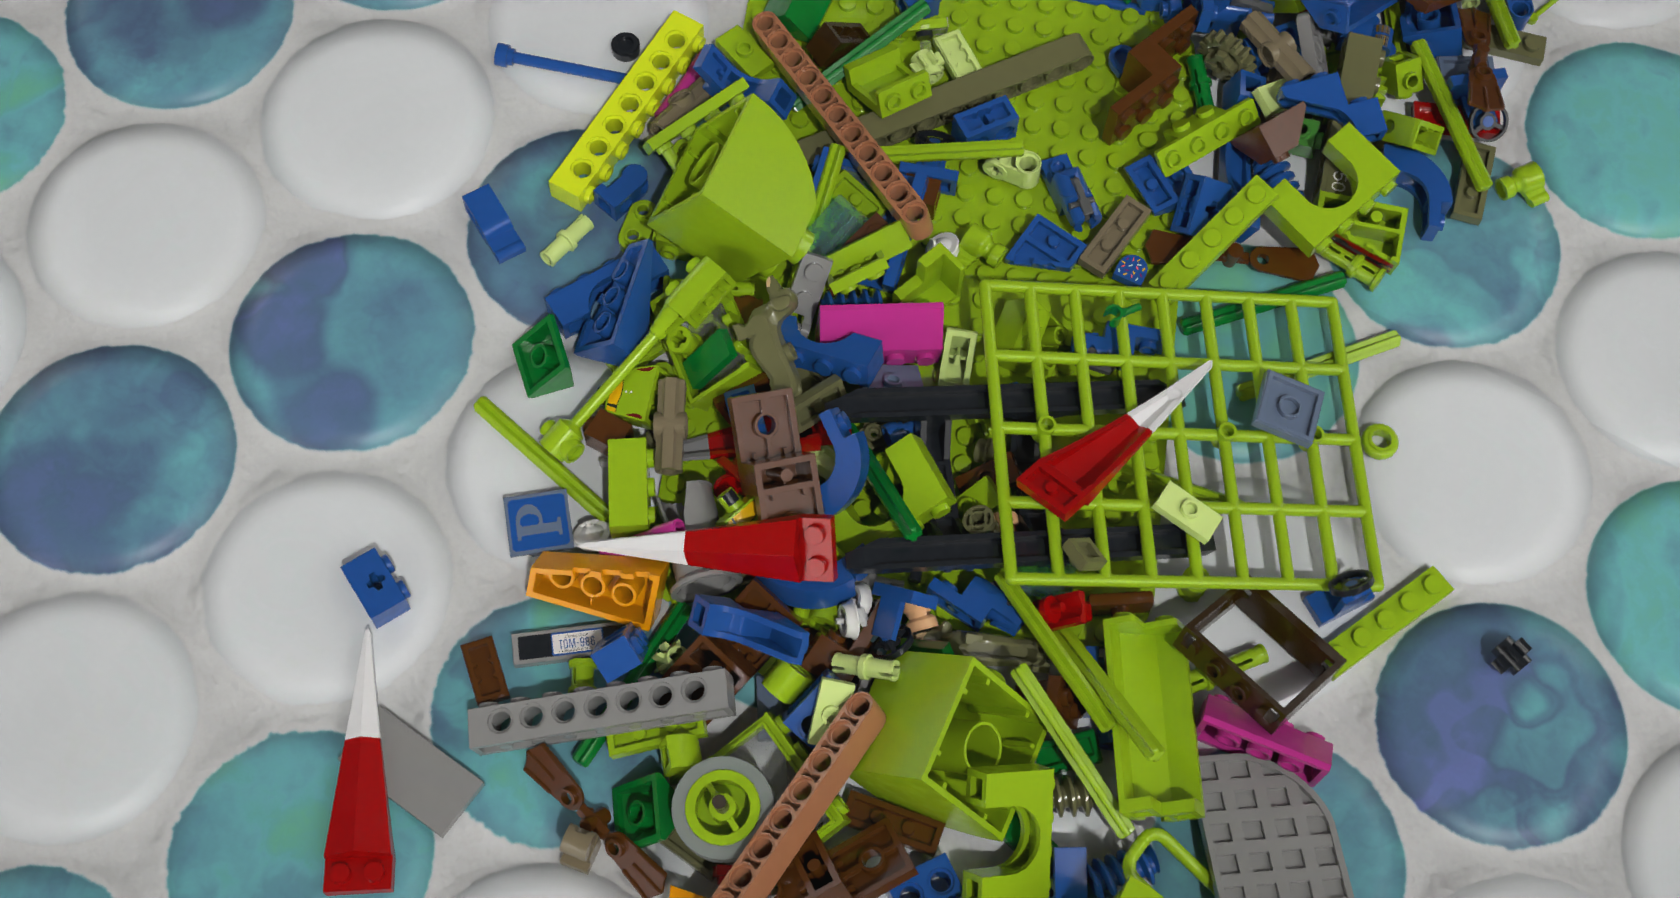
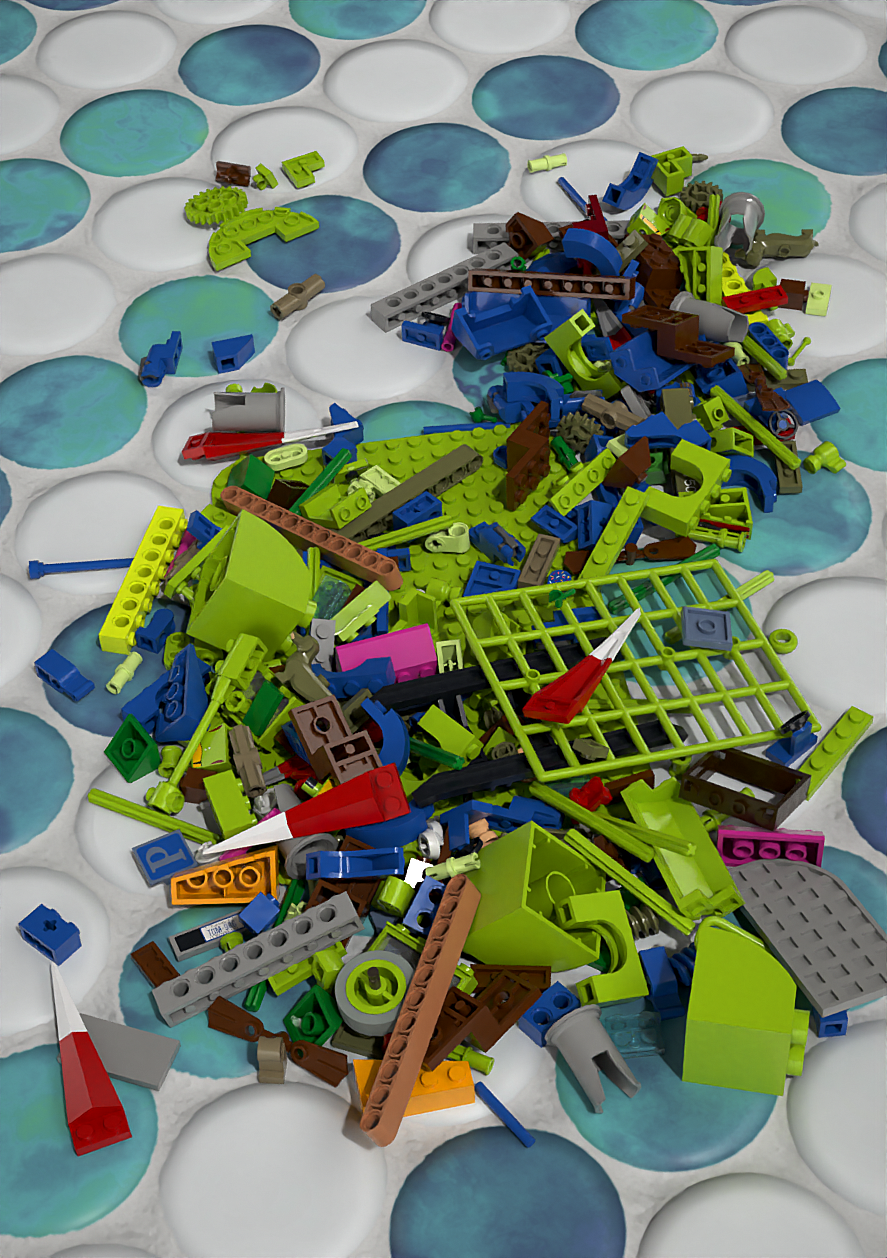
camera: 10 degrees left, 20 degrees down
black tile [611,32,640,62] -> none
yellowish green plate [807,676,855,745] -> none
yellowish green plate [1151,480,1223,545] -> none
none -> lime bush [158,746,183,778]
none -> white hat [253,788,279,816]
none -> blue slope [785,379,841,426]

